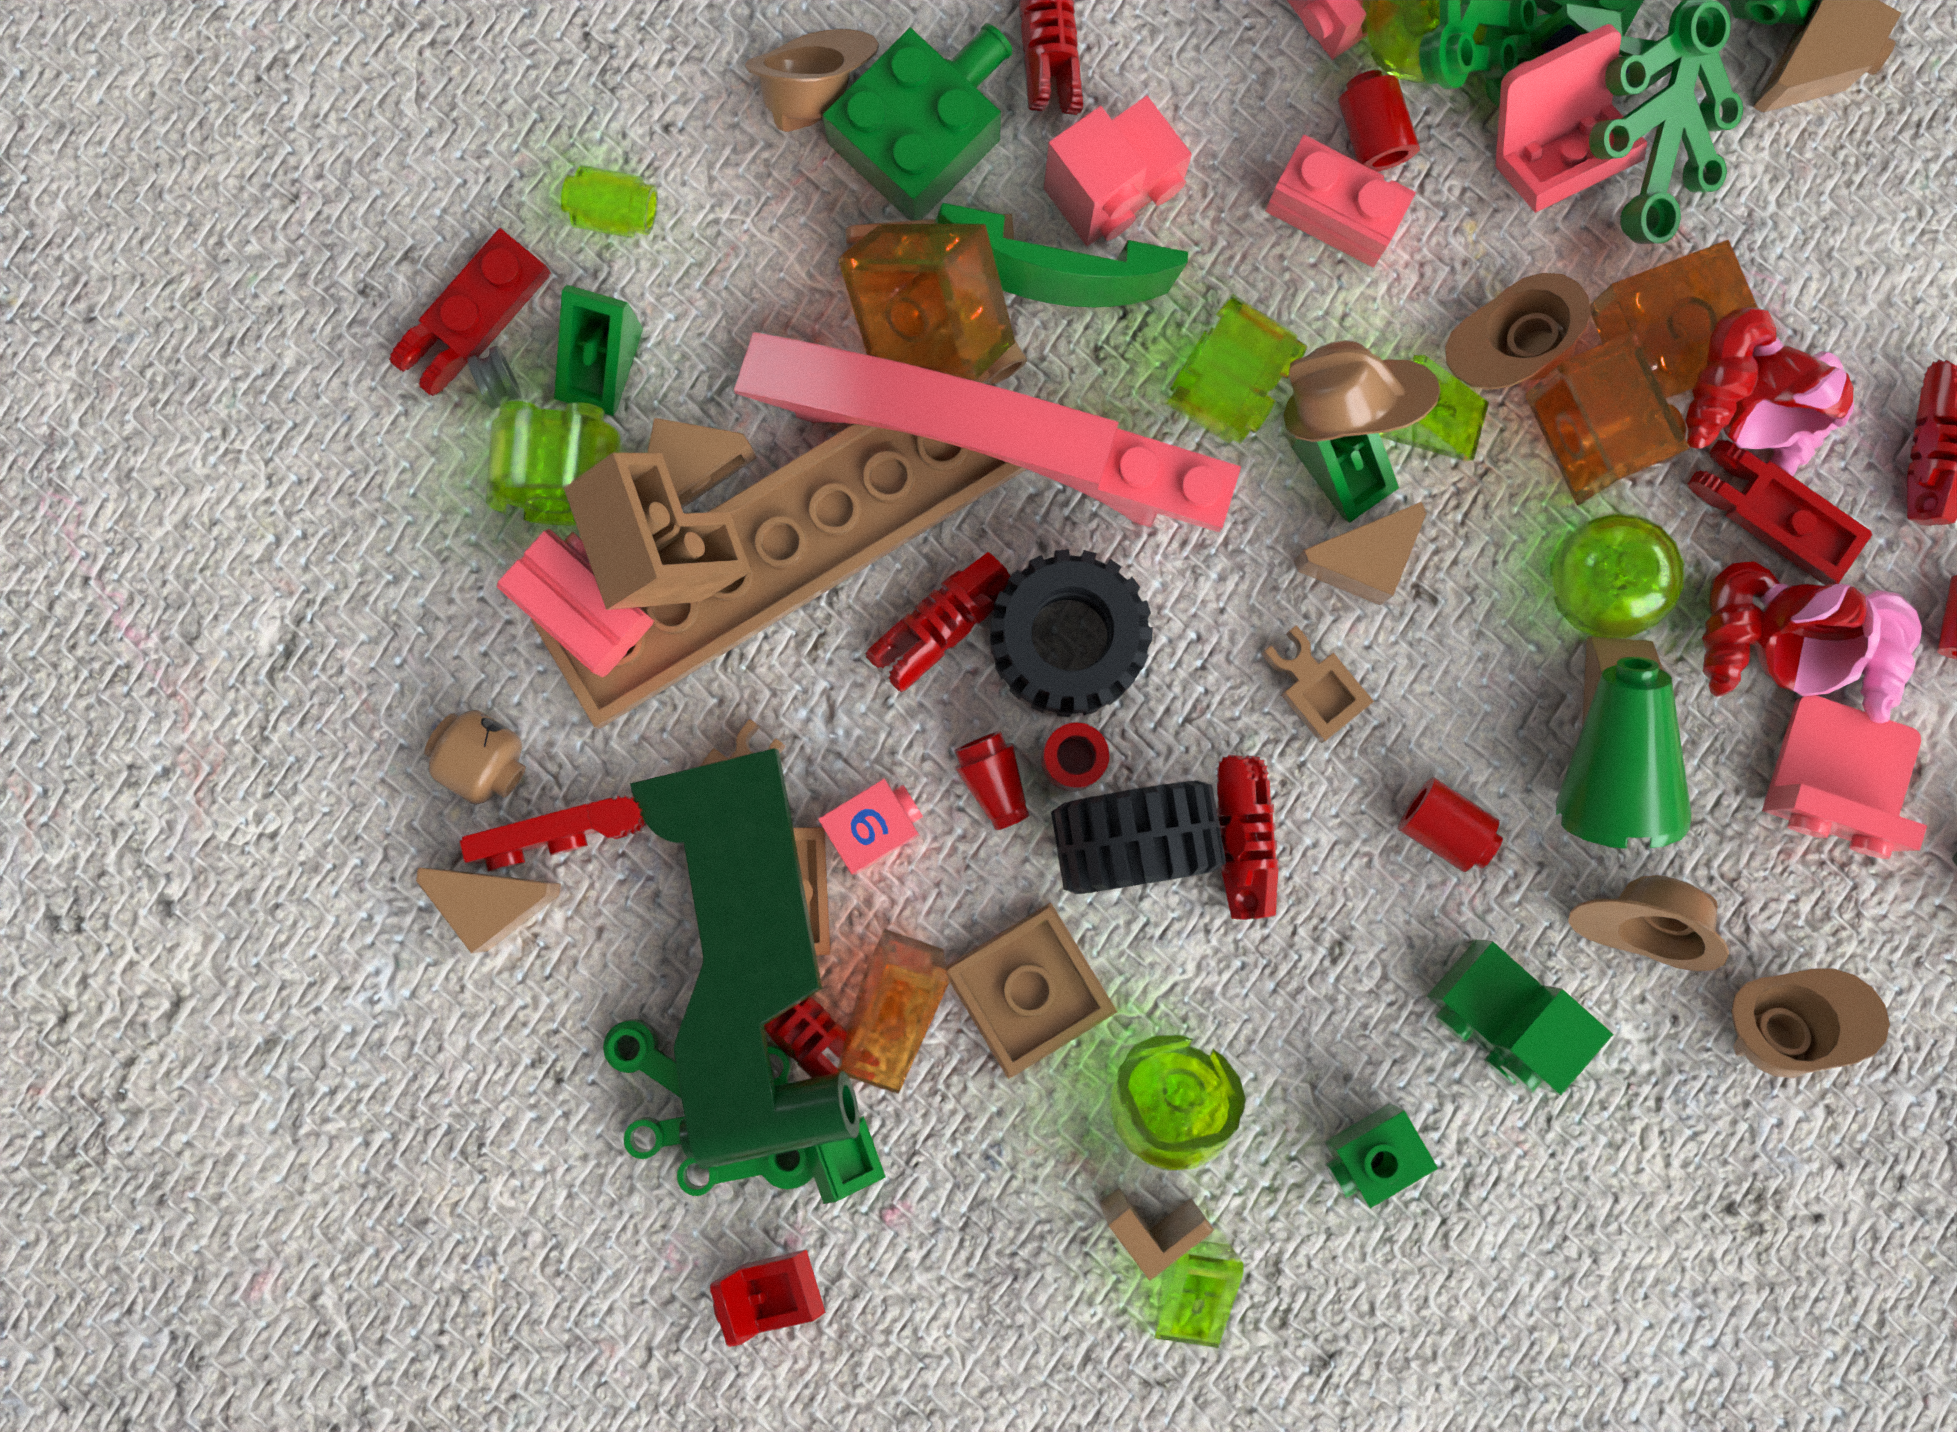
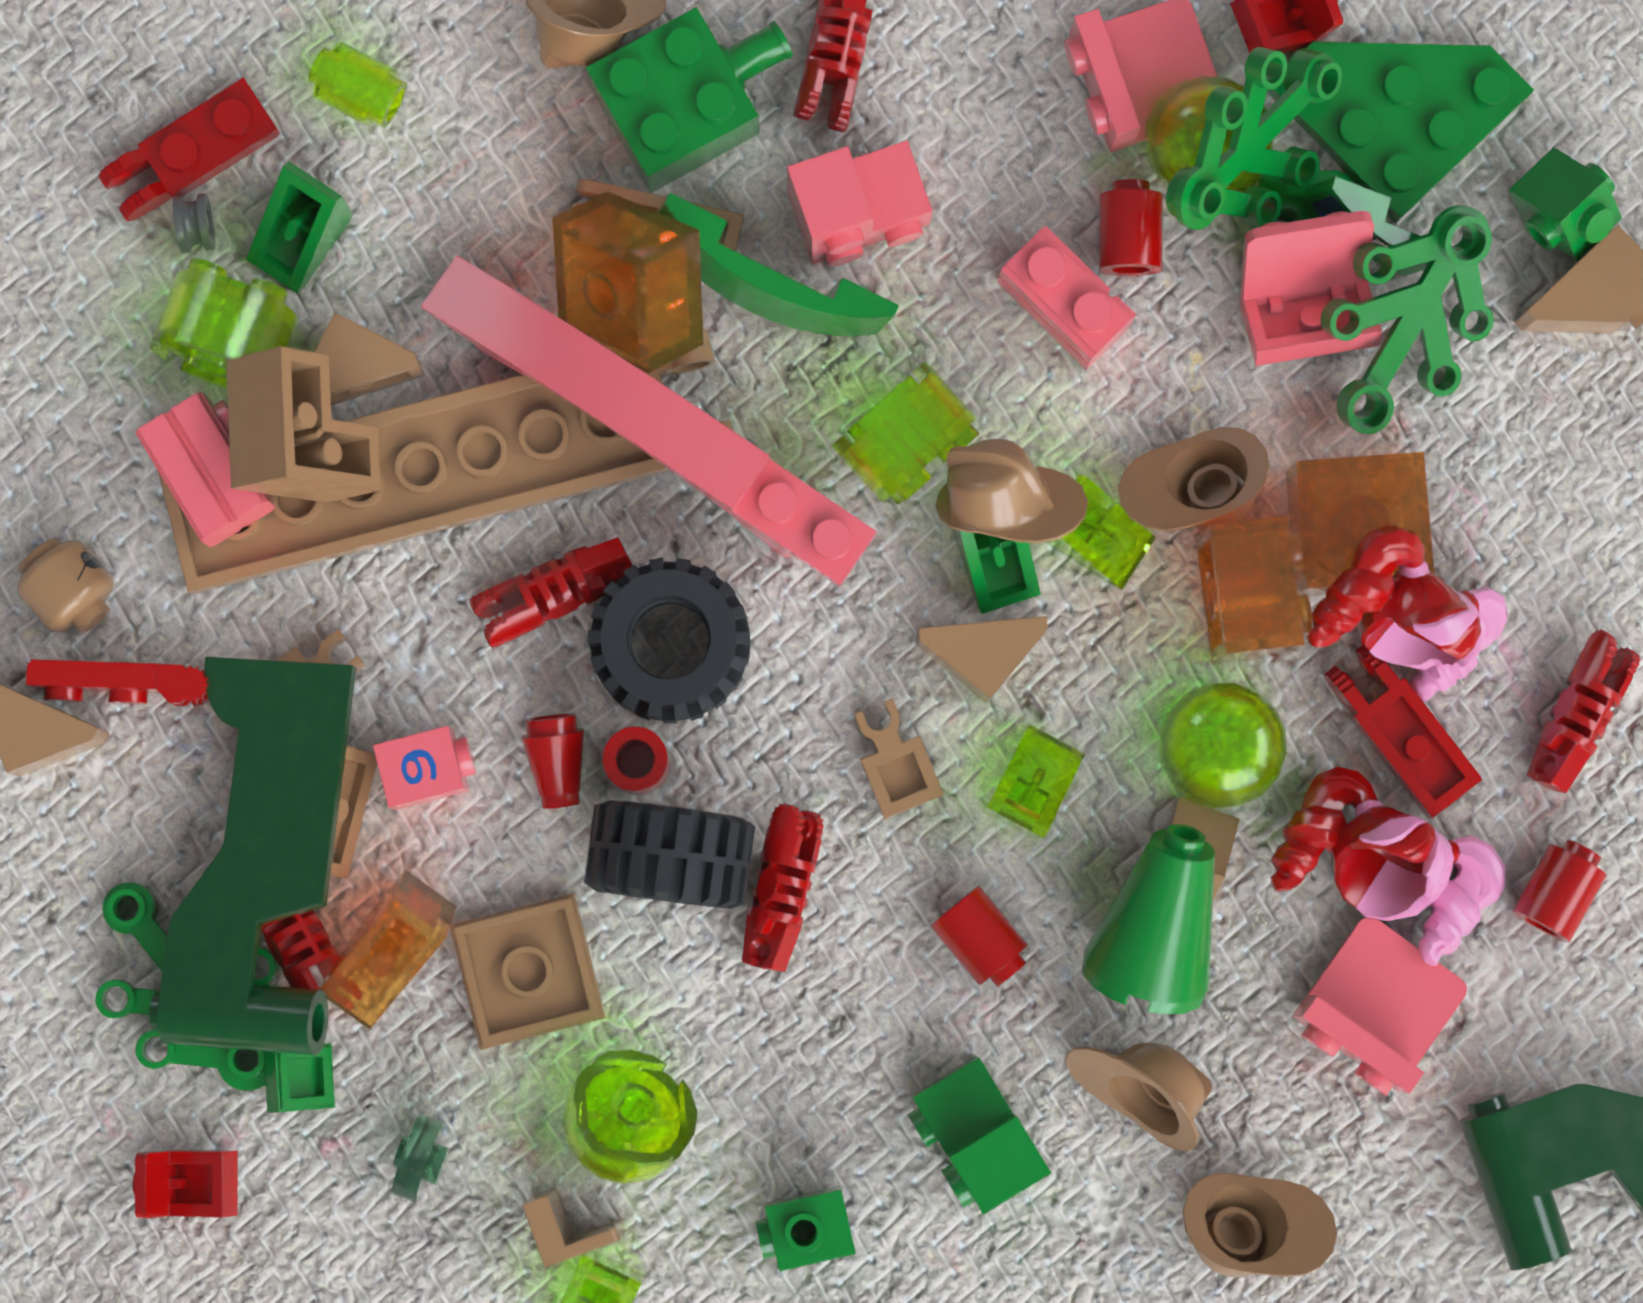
camera: 15 degrees right, 0 degrees up
none -> clear green wheel [391,1114,449,1203]
none -> clear neon green slope [982,724,1085,841]

